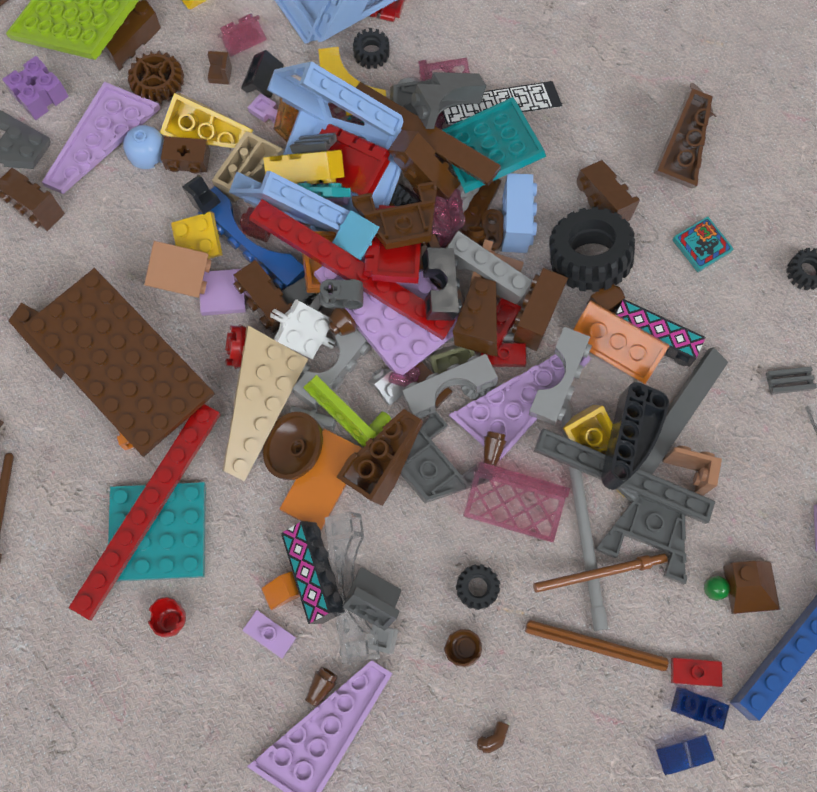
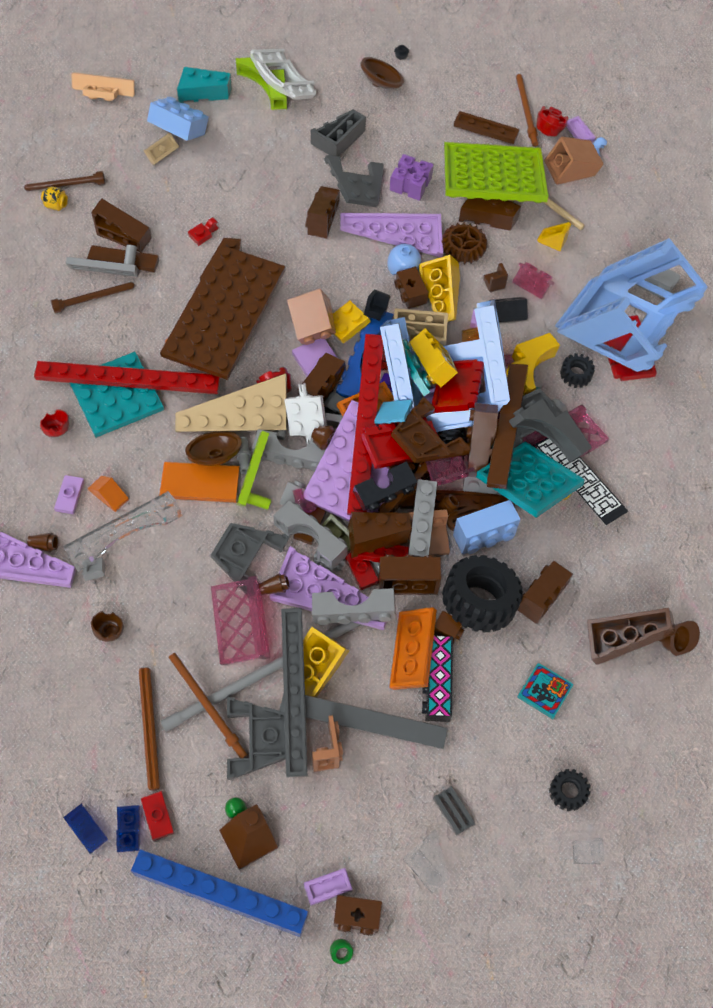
camera: 65 degrees right, 10 degrees down
black brick [281,521,345,624] -> none
dark grey tile [290,133,337,153] -> none
dark grey piece [319,279,363,310] -> none
reddish brown wedge [337,409,423,506] -> none
dark grey bracket [343,567,401,631] -> none
black tyre [456,564,500,610] -> none
reddish brown arm [477,721,509,753] -> none
black beam [601,382,669,490] -> none

